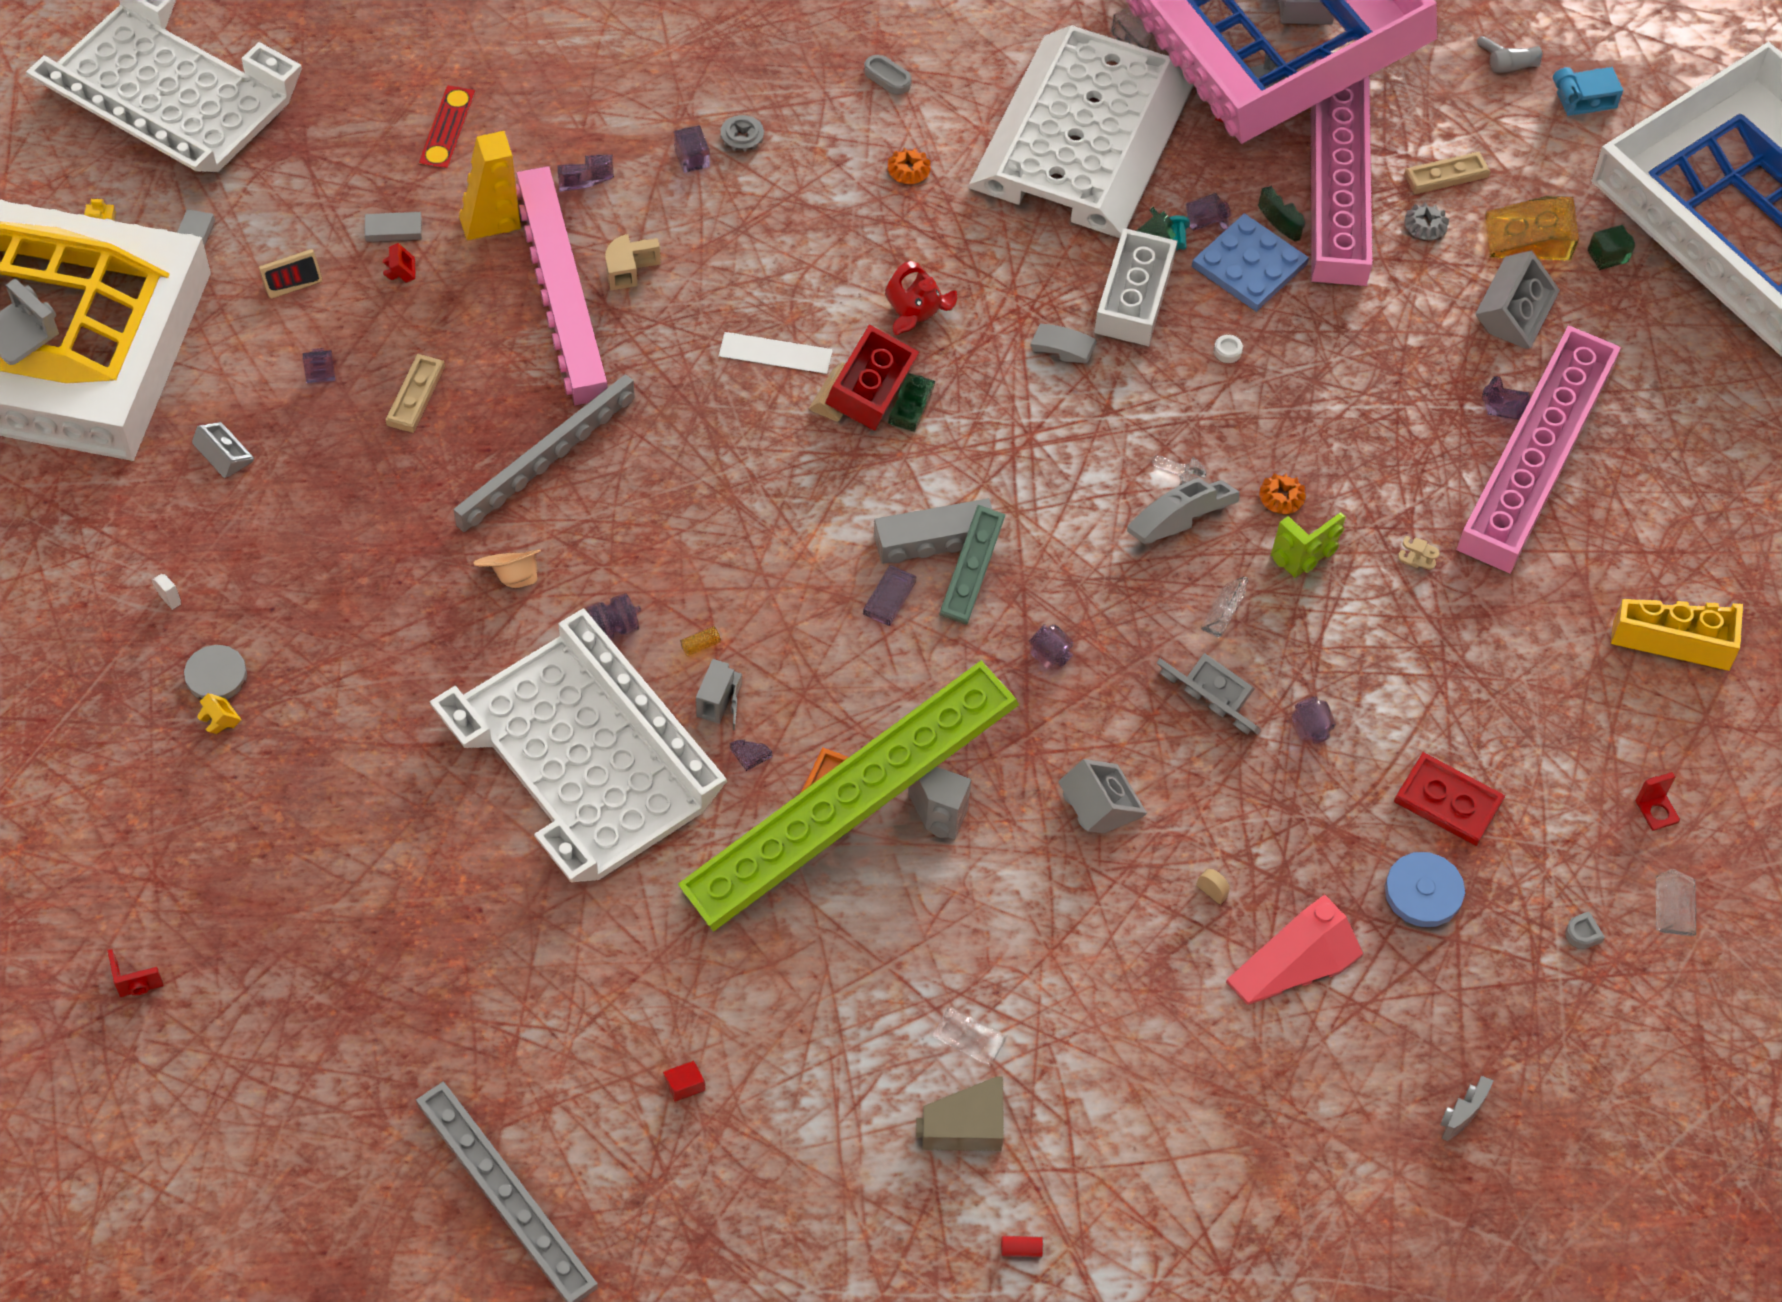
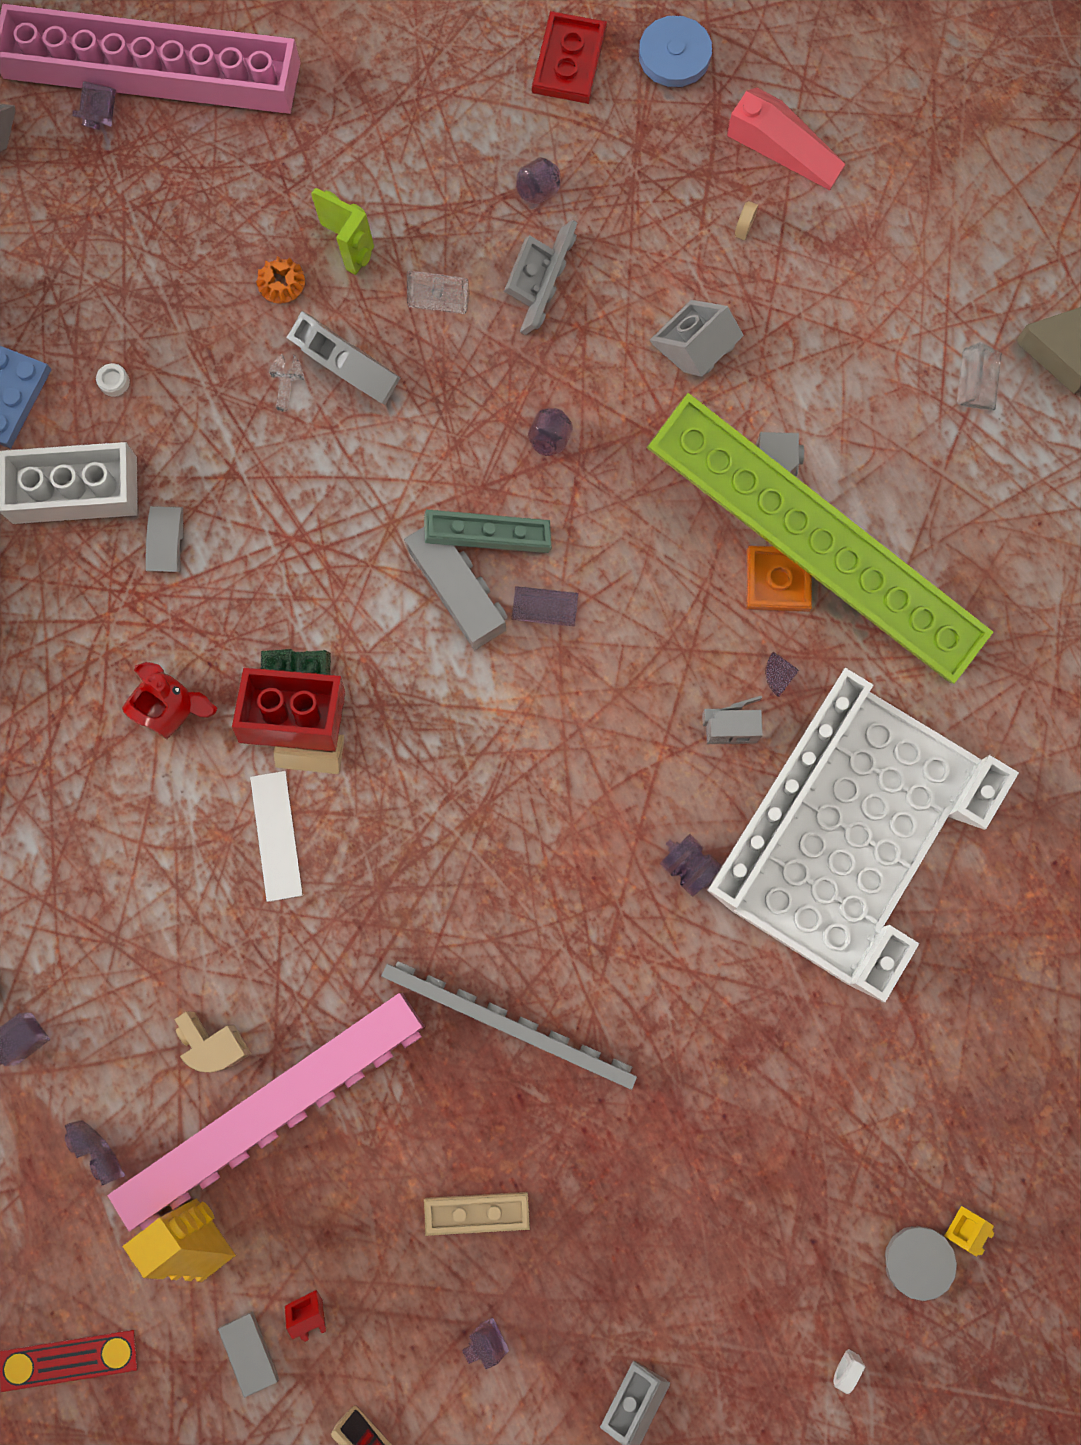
camera: 105 degrees left, 20 degrees up
light nougat piece [473,549,541,588] -> none
clear yellow piece [680,626,721,656] -> none
tan piece [1398,536,1440,570] -> none

